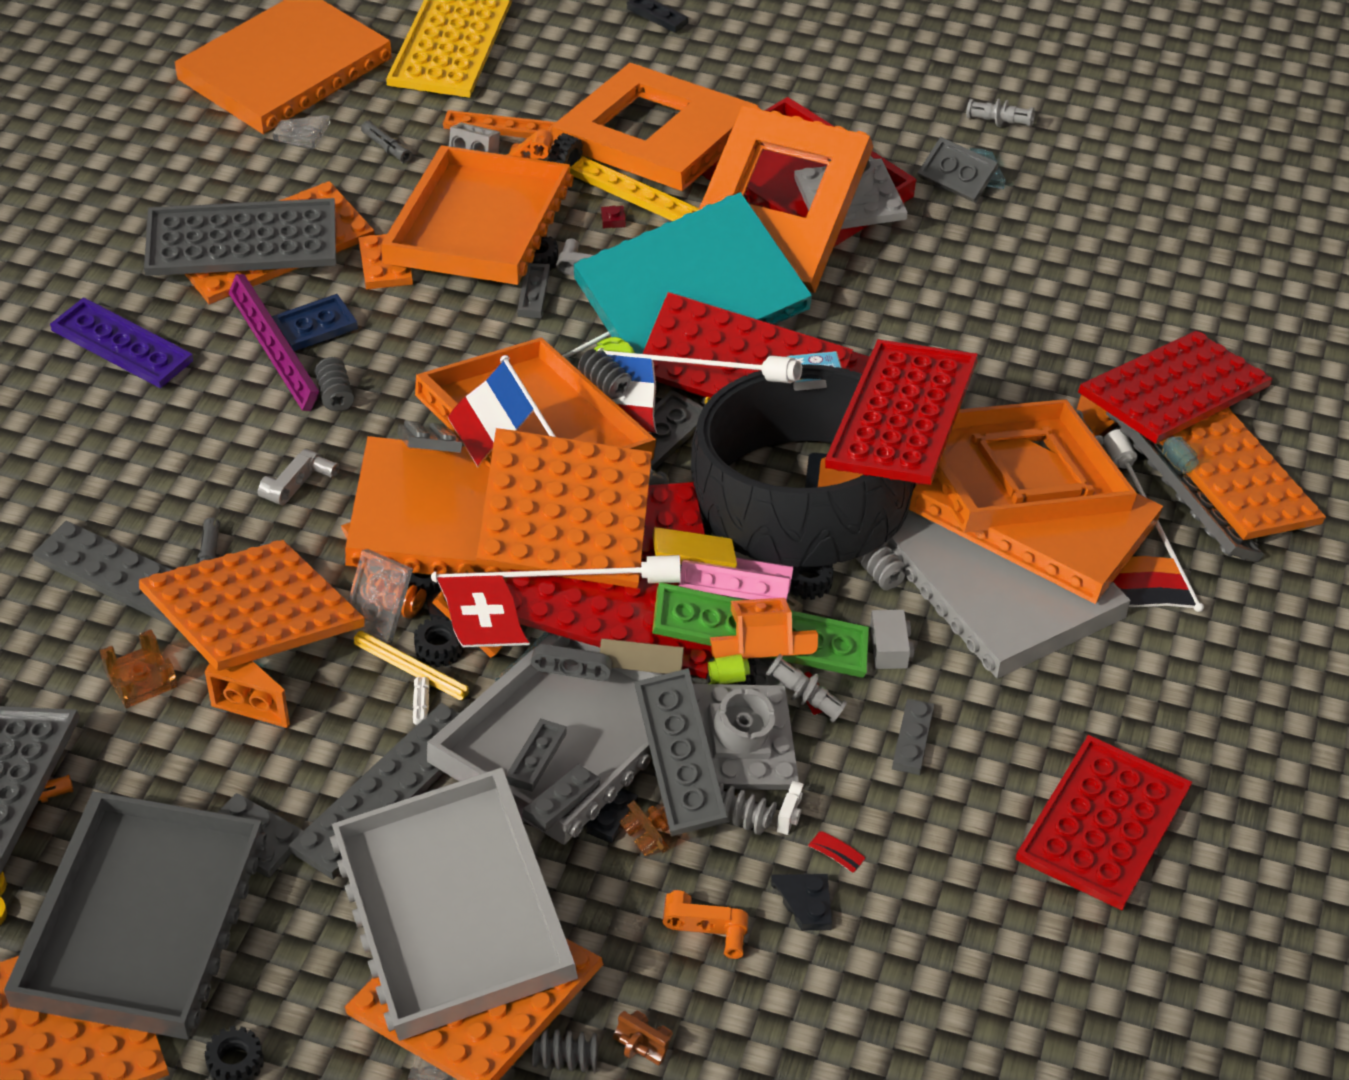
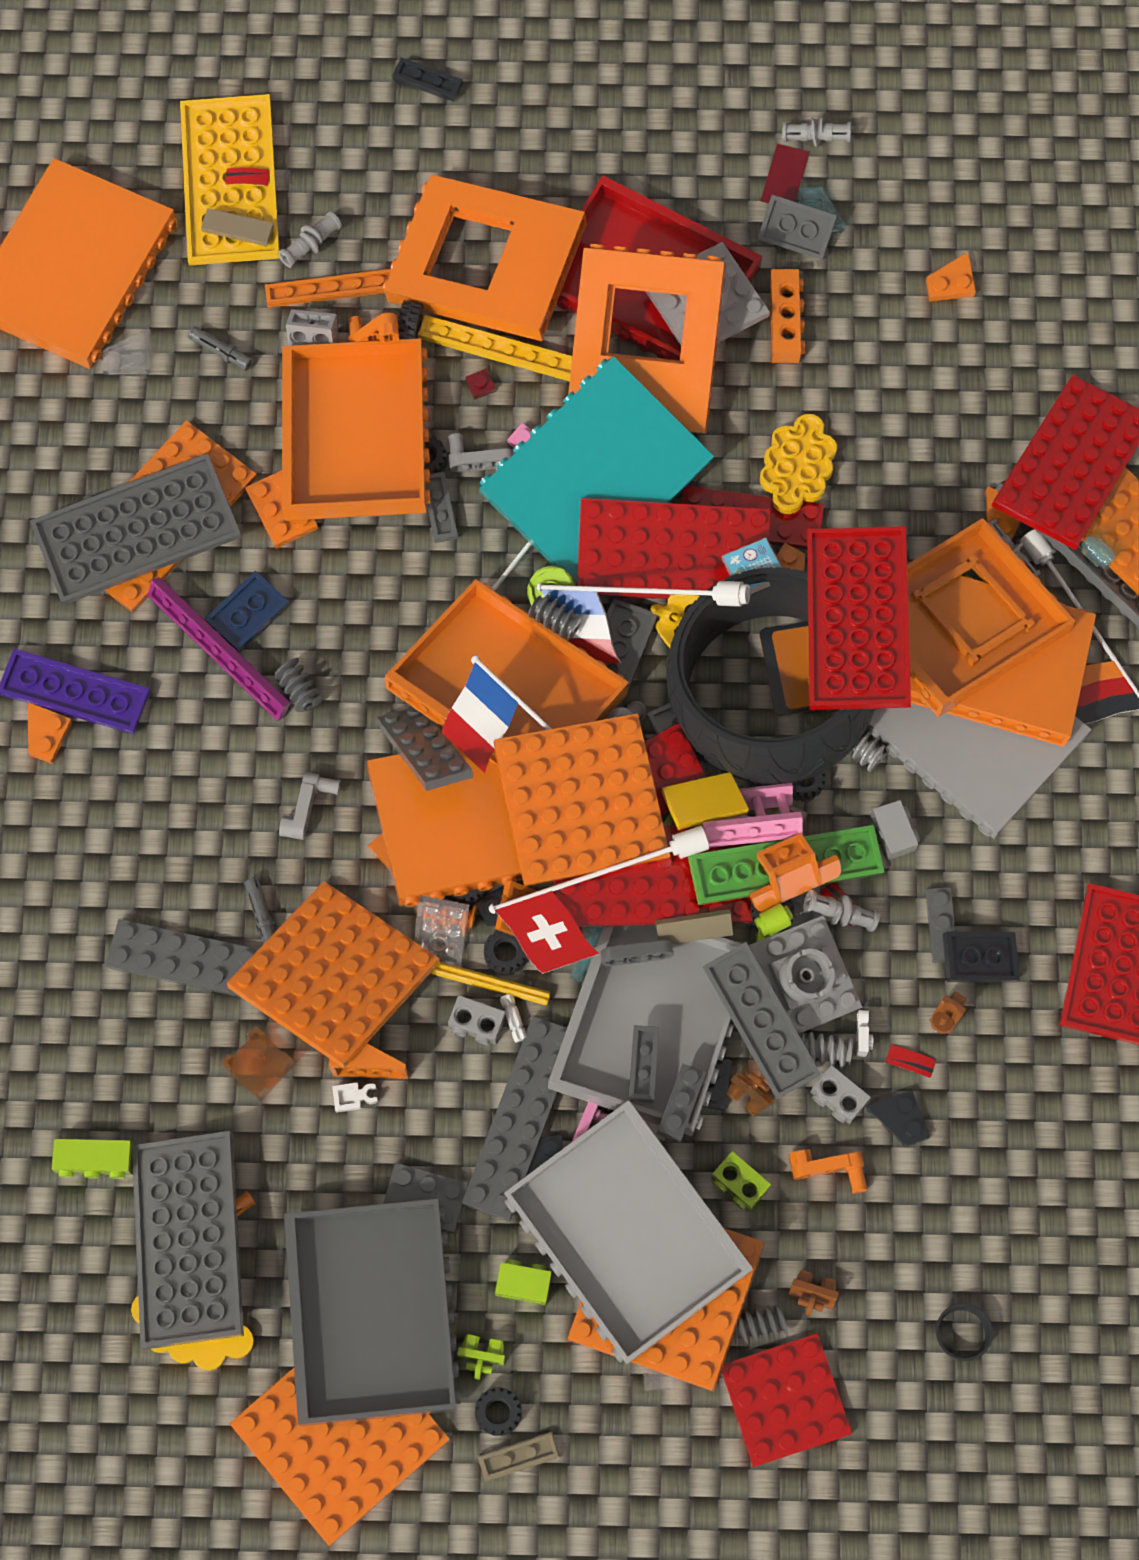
camera: 15 degrees left, 25 degrees up
none -> orange wing [27,703,73,764]
none -> dark tan tile [201,208,274,247]
none -> red sticker [225,168,269,186]
none -> light grey piece [278,212,342,268]
none -> white plate [332,1083,378,1113]
none -> light grey brick [448,995,506,1046]
none -> lime hips [457,1334,505,1380]
none -> lime brick [495,1259,552,1305]
none -> lime brick [711,1151,771,1211]
none -> dark red sticker [760,144,809,203]
none -> yellow plate [760,414,837,514]
none -> orange brick [770,269,805,363]
none -> light grey brick [810,1065,871,1125]
none -> orange wing [926,253,976,302]
none -> dark orange hips [929,991,967,1035]
none -> black plate [943,931,1020,983]

